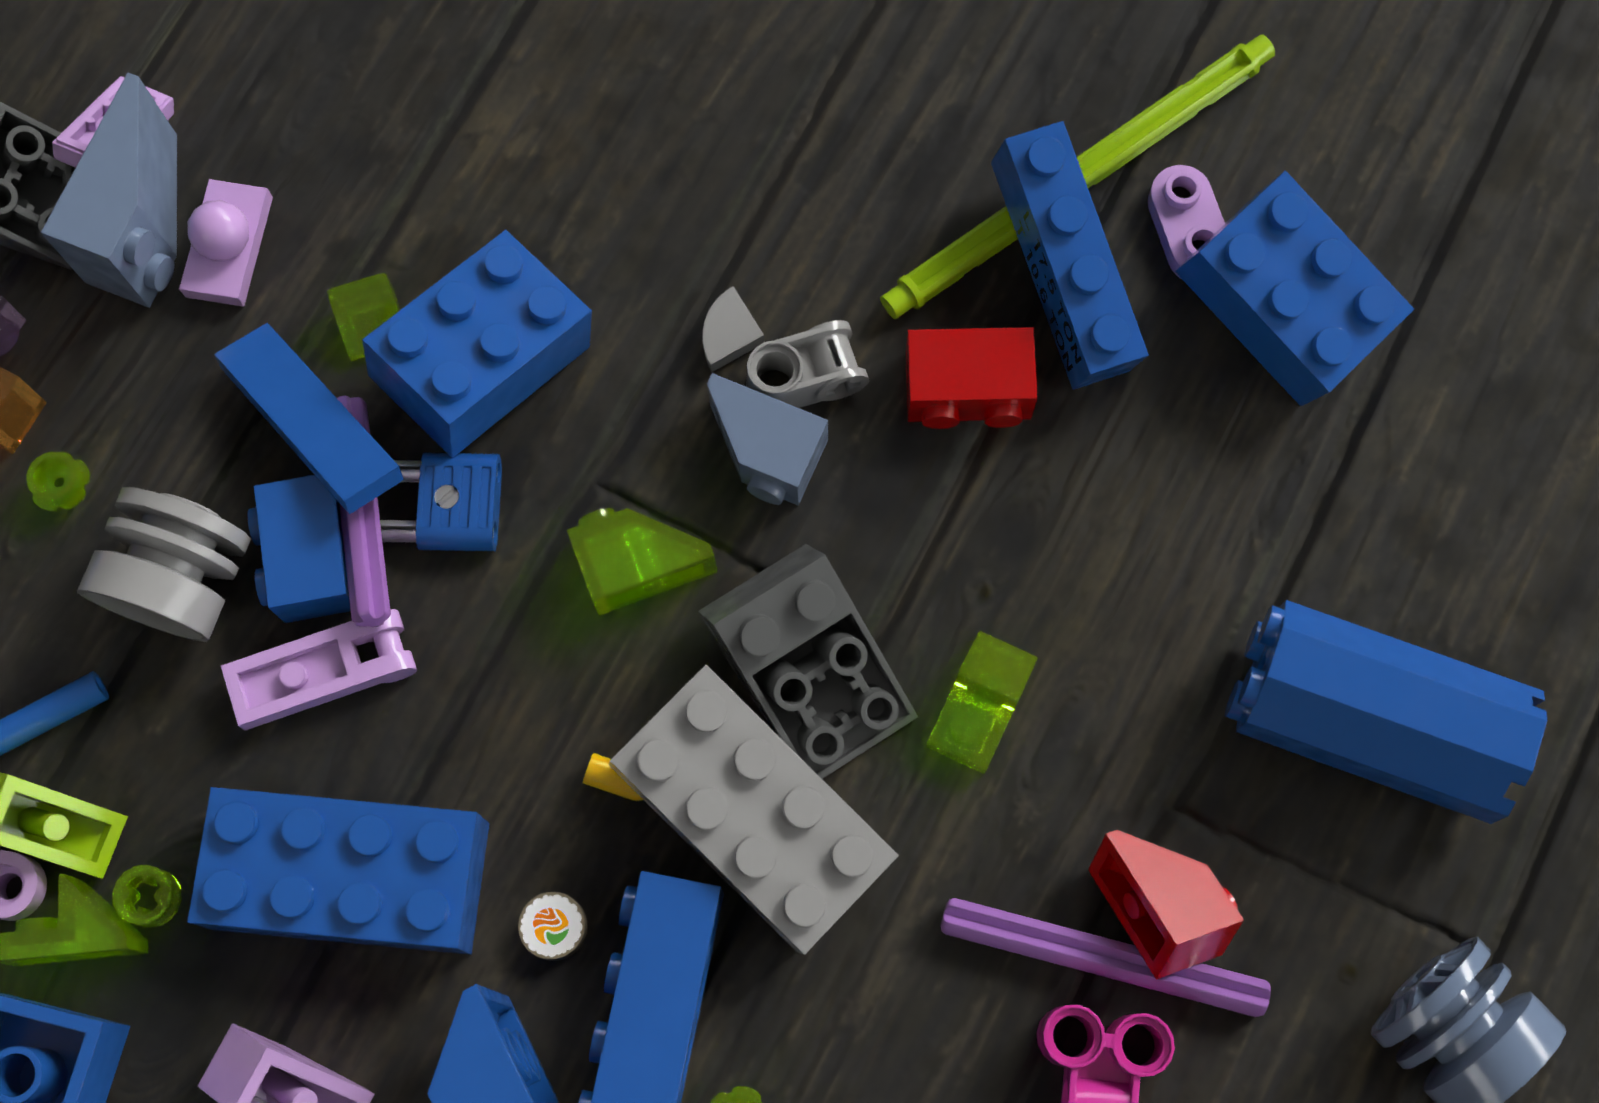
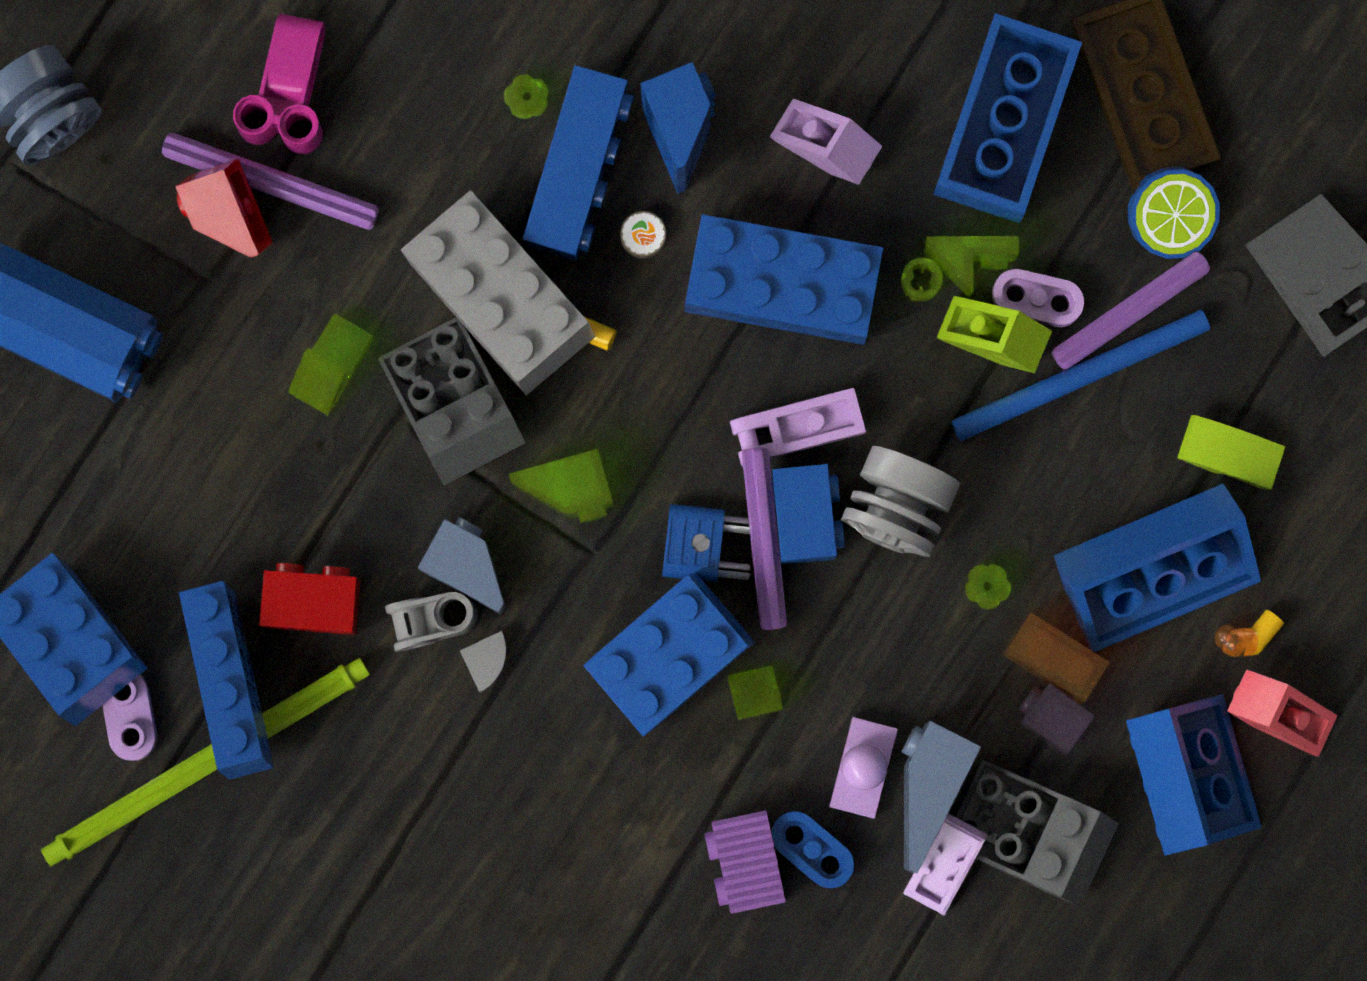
camera: 175 degrees left, 10 degrees up
blue tile [214,323,404,514] -> none
none -> medium lavender brick [704,811,785,914]
none -> blue plate [771,812,854,888]

